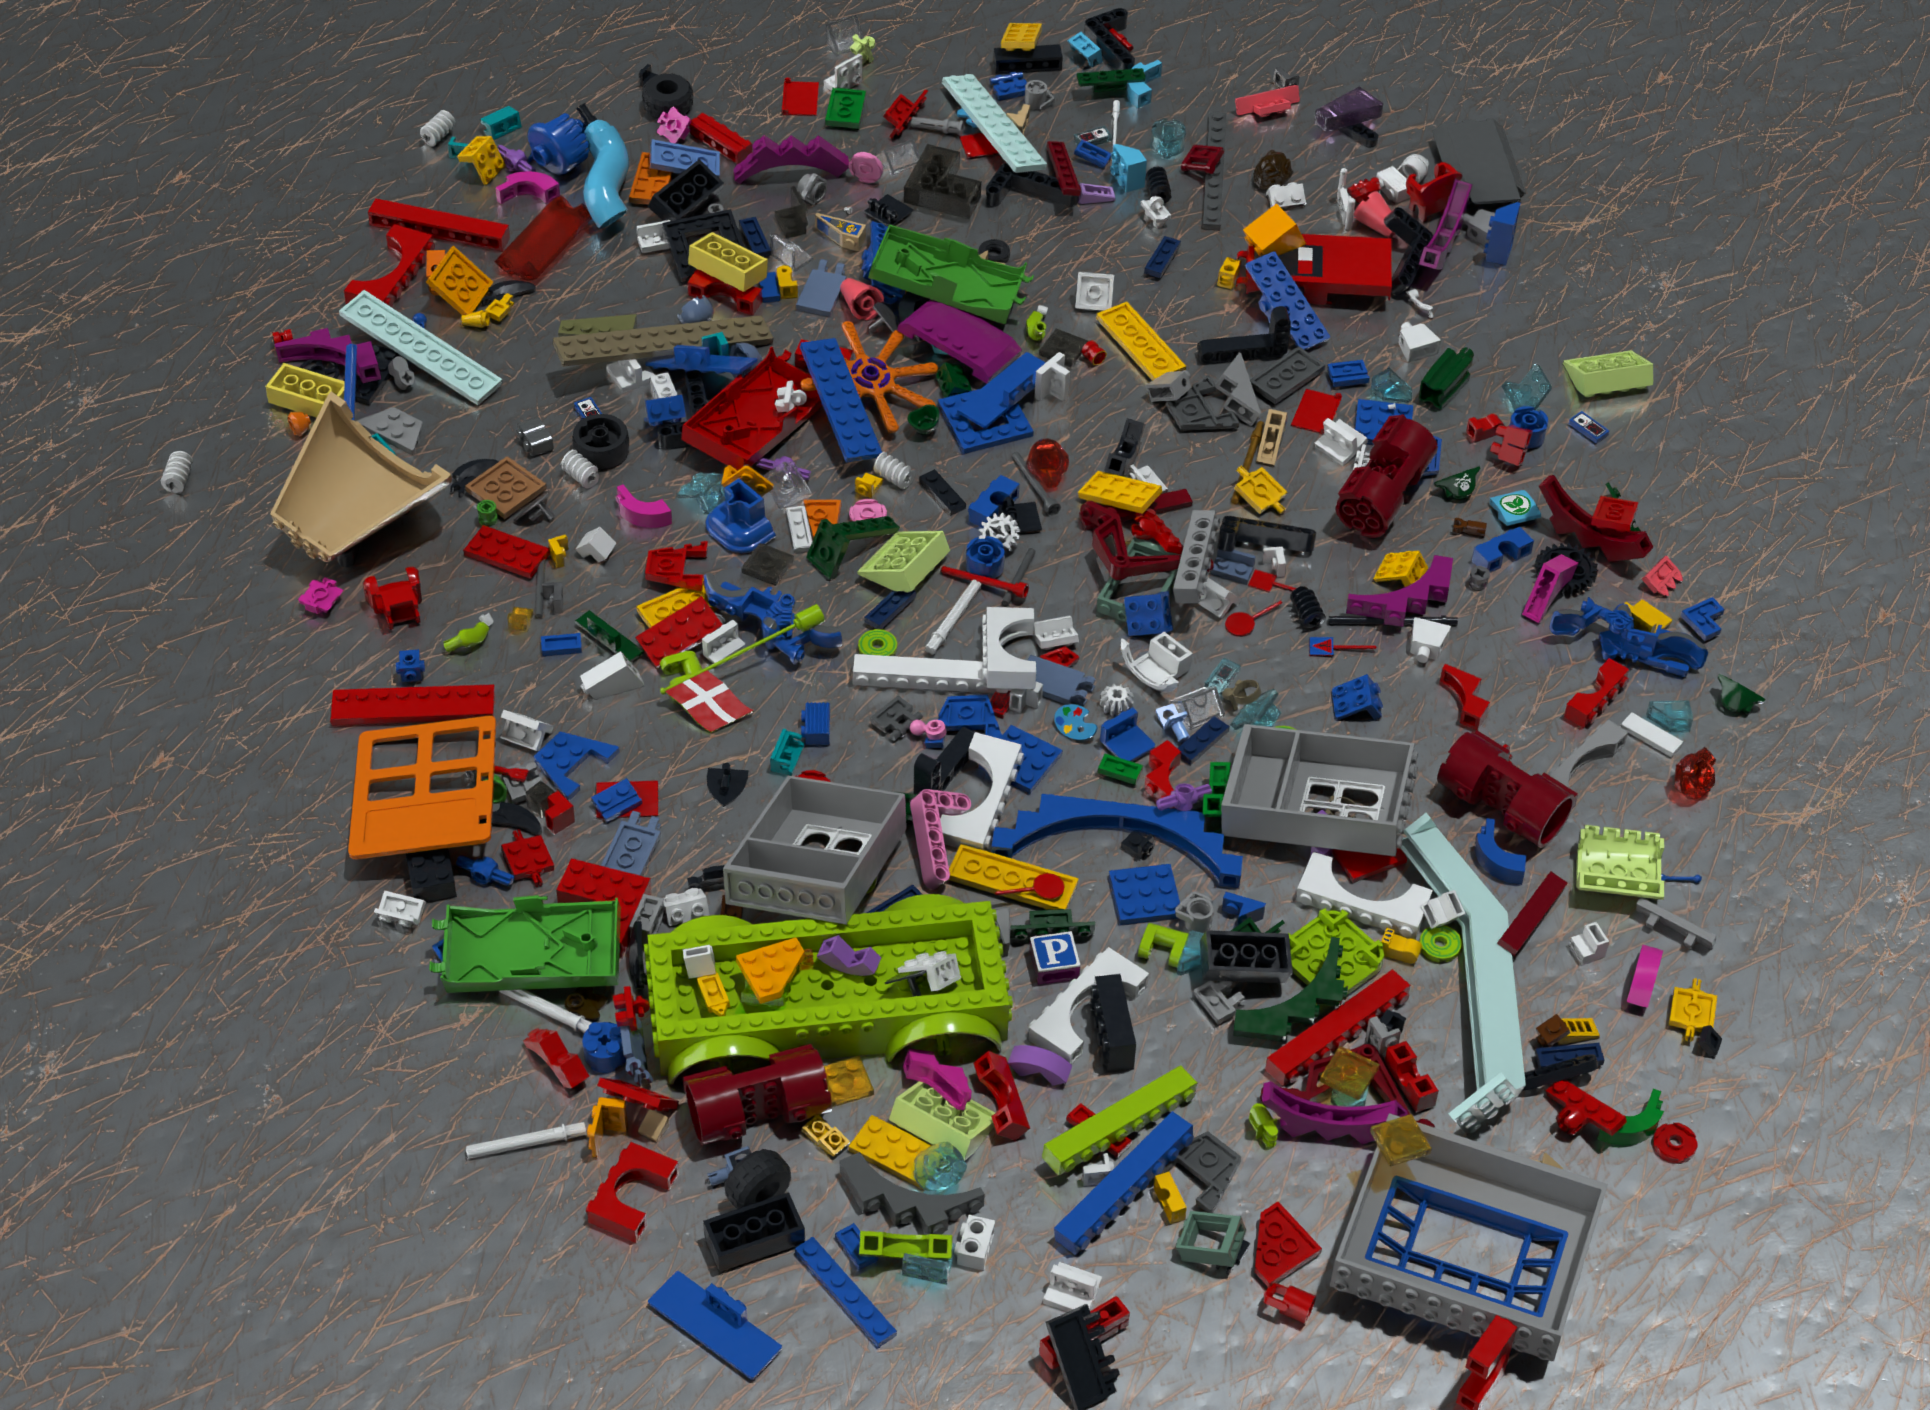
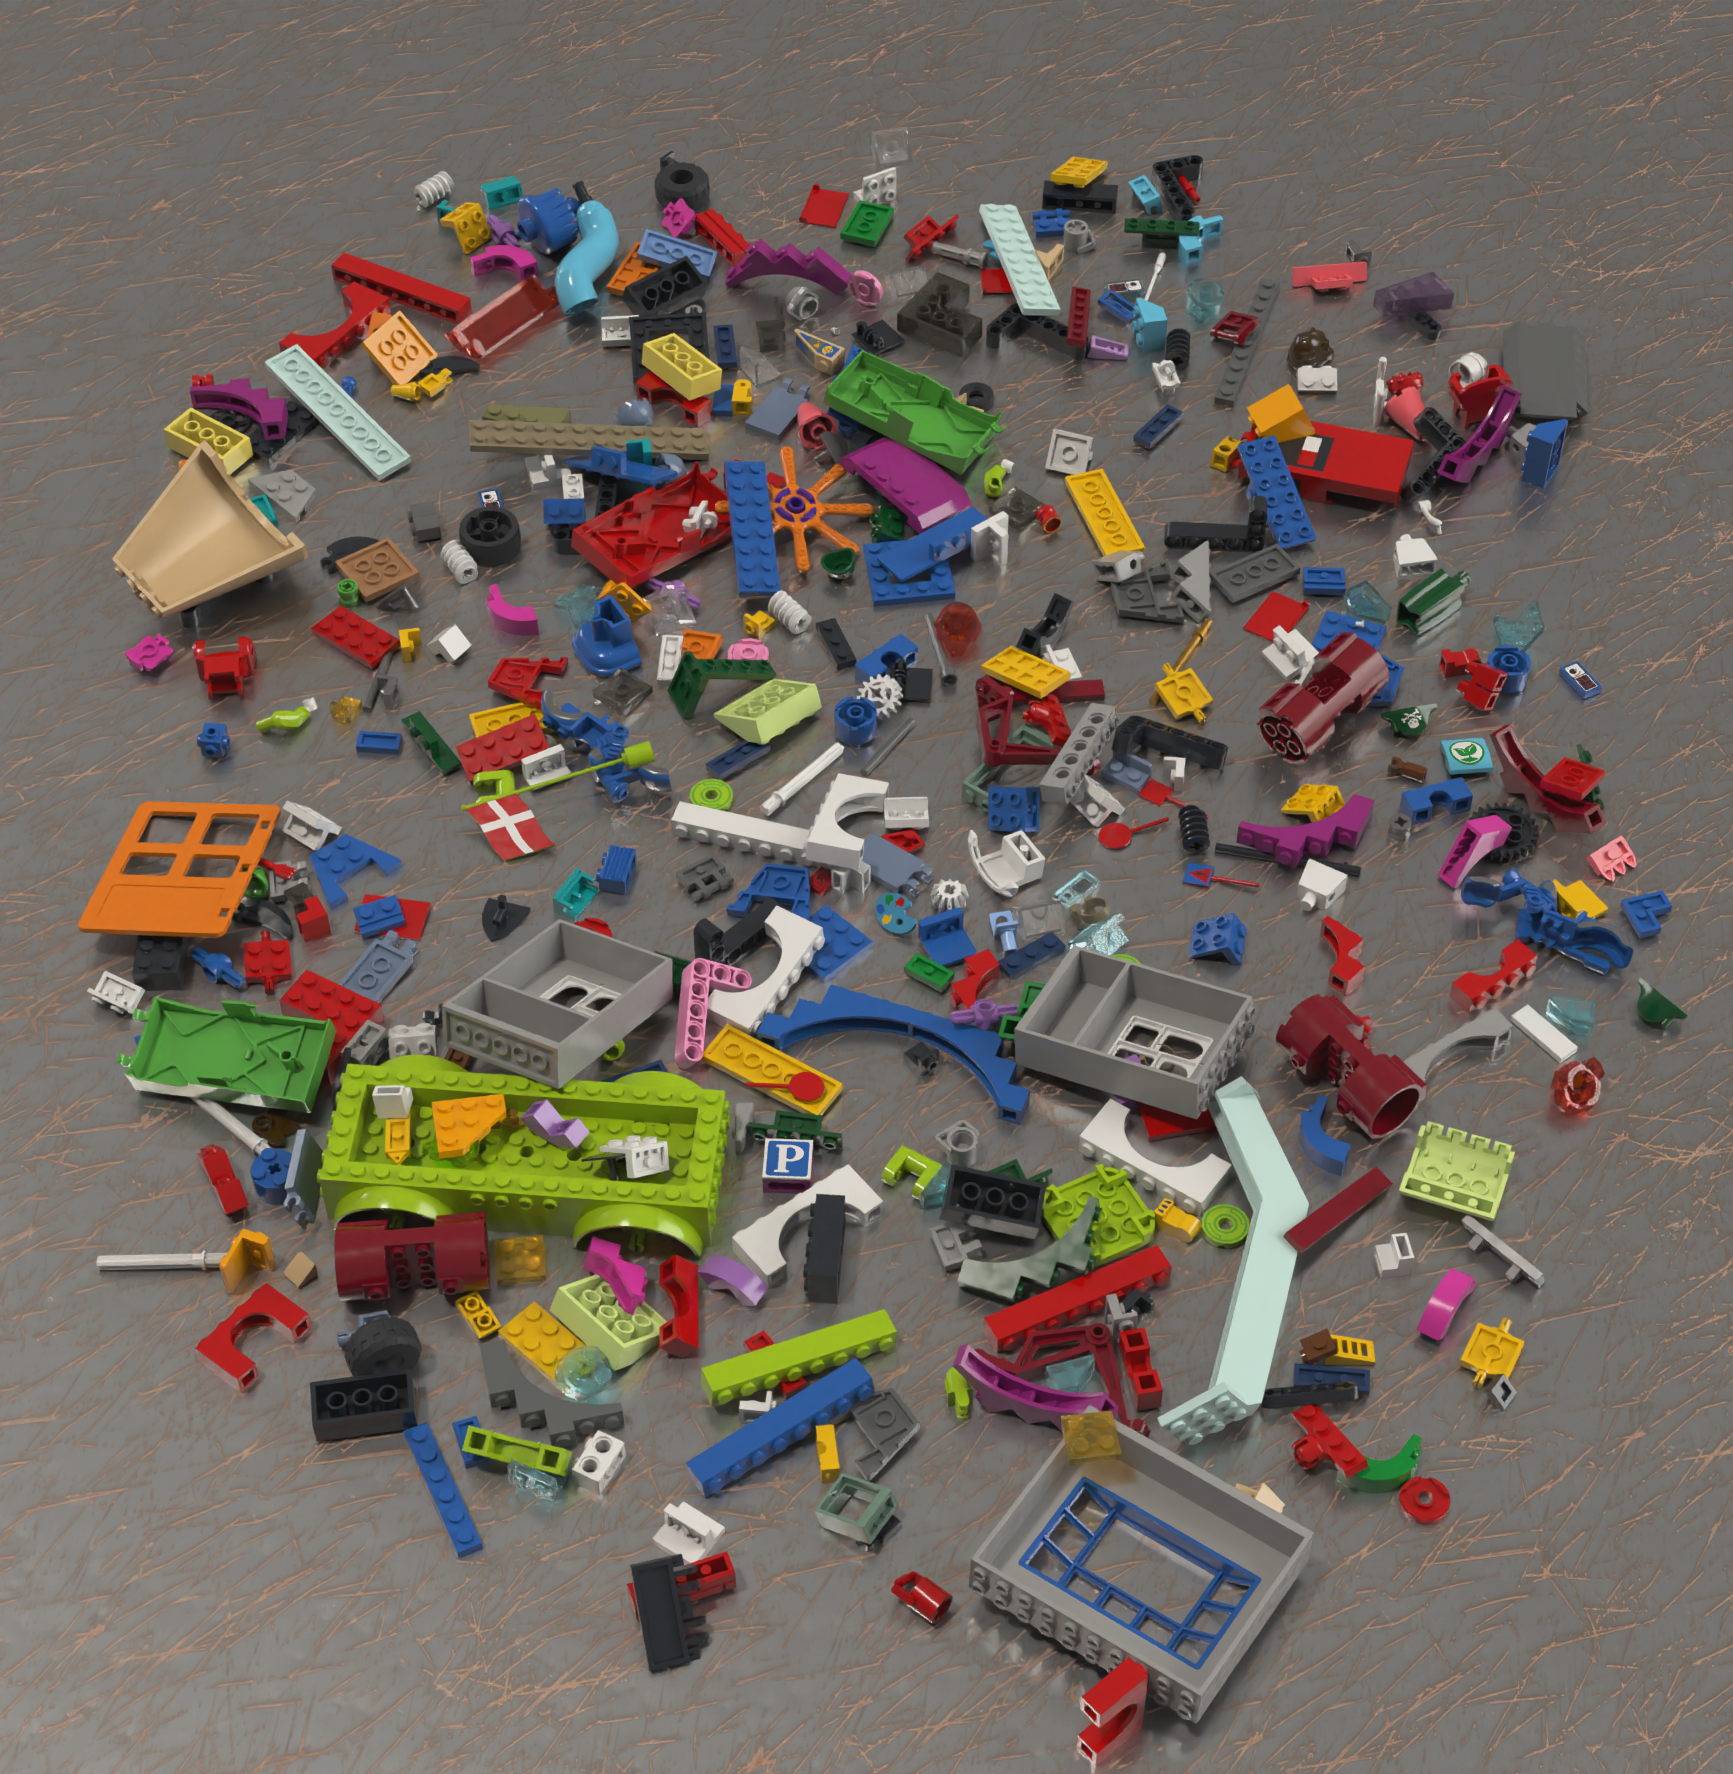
camera: 15 degrees right, 0 degrees up
white piece [161,451,193,494] -> none
red plate [330,684,495,725] -> none
blue axle [344,344,357,421] -> none
light grey piece [388,357,415,390] -> none
white slope [580,651,644,700] -> none
red plate [597,1078,679,1112] -> none
red hips [613,986,650,1031] -> none
blue bracket [648,1271,782,1380] -> none
yellowish green hips [850,34,876,65] -> none
bright pink plate [910,720,946,740] -> none
red piece [941,566,1029,599] -> none
blue plate [1109,864,1180,925] -> none
blue slope [1222,892,1266,926] -> none
red plate [1254,1201,1322,1287] -> none
tan slope [1256,409,1288,466] -> none
clear yellow plate [1320,1046,1379,1100] -> none
white brick [1376,166,1411,204] -> none
white piece [1421,890,1466,929] -> none
yellowish green slope [1563,350,1653,397] -> none
blue hinge [1661,874,1702,883] -> none

